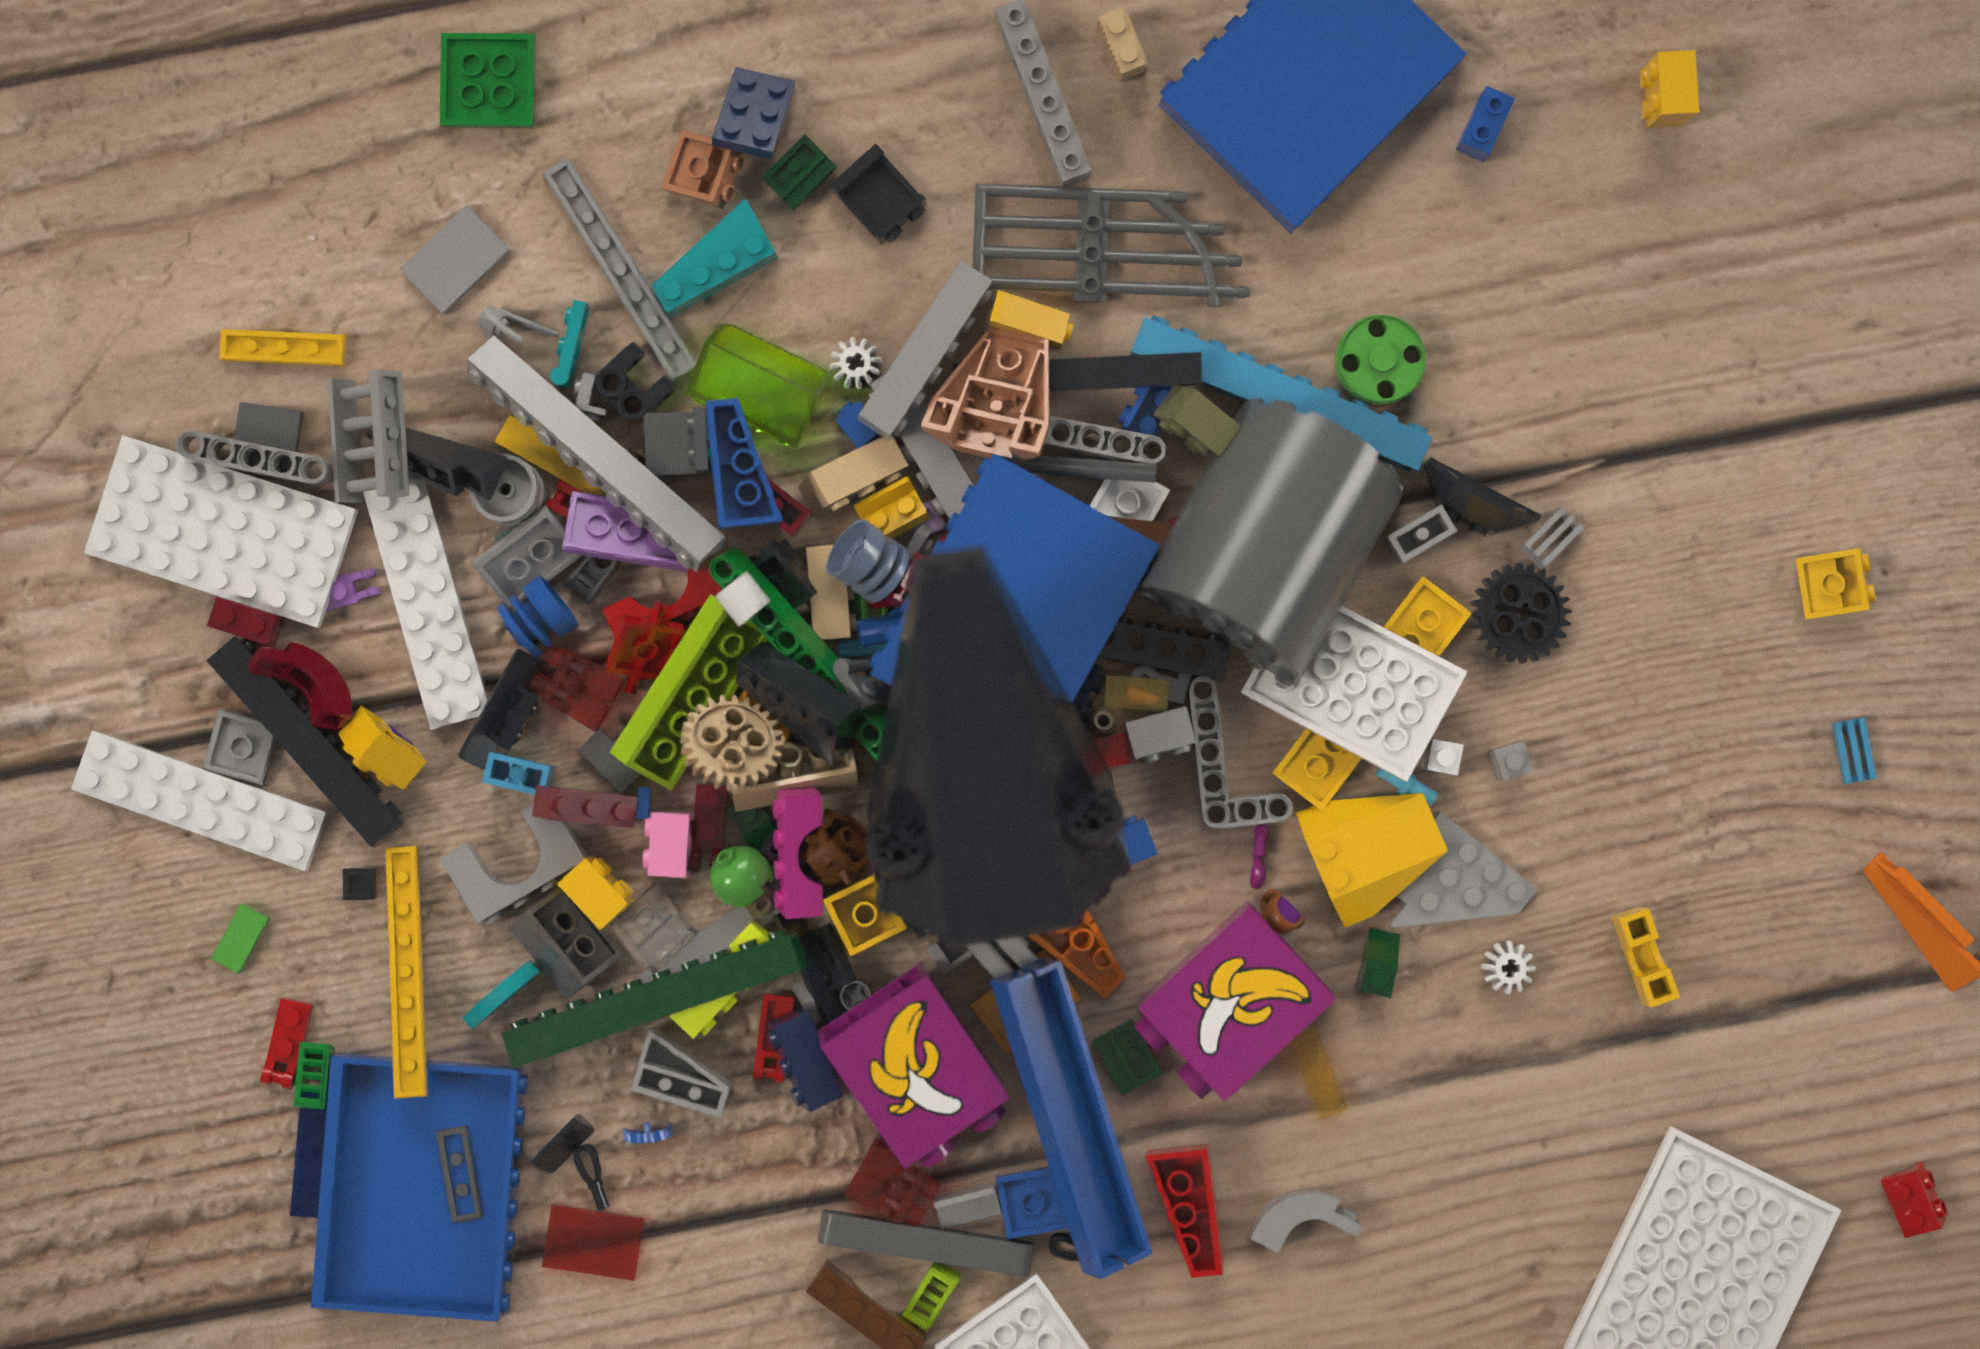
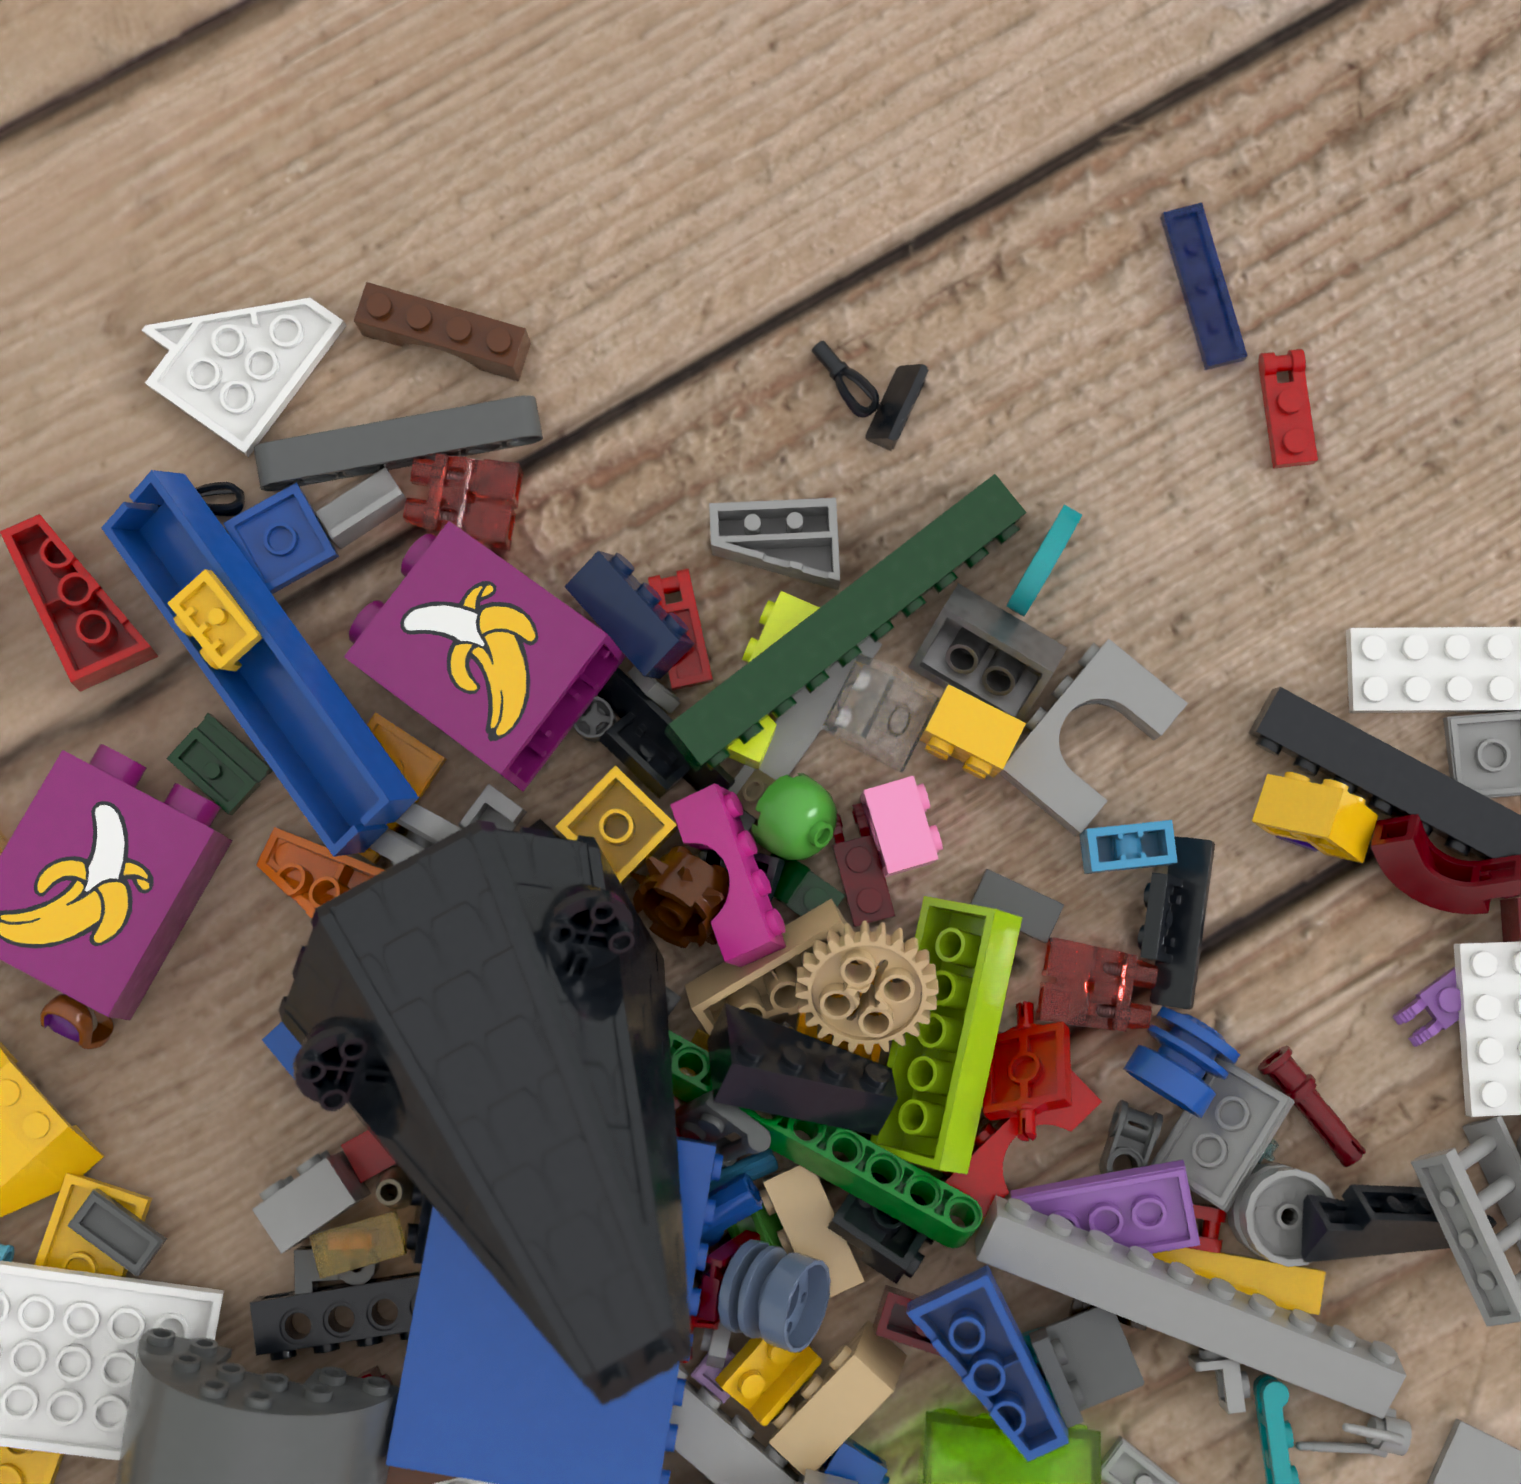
camera: 160 degrees right, 5 degrees down
bright green tile [211,903,271,973] -> none
green slope [293,1042,335,1110] -> none
blue panel [311,1053,528,1322] -> none
black tile [343,868,376,900] -> none
white plate [363,477,488,730] -> none
yellow tile [385,846,428,1099] -> none
dark grey tile [436,1125,483,1223] -> none
dark red brick [532,785,638,828] -> none
clear red tile [542,1203,645,1281] -> none
black piece [595,342,677,423] -> none
blue piece [623,1122,673,1143] -> none
blue tile [635,786,651,819] -> none
white piece [715,571,771,626] -> none
lime slope [901,1262,961,1332] -> none
light grey beam [1187,676,1293,829] -> none
magenta piece [1250,824,1269,890] -> none
none -> dark grey tile [67,1188,167,1277]
none -> yellow bracket [167,569,263,672]
none -> dark red pin [1258,1045,1366,1167]

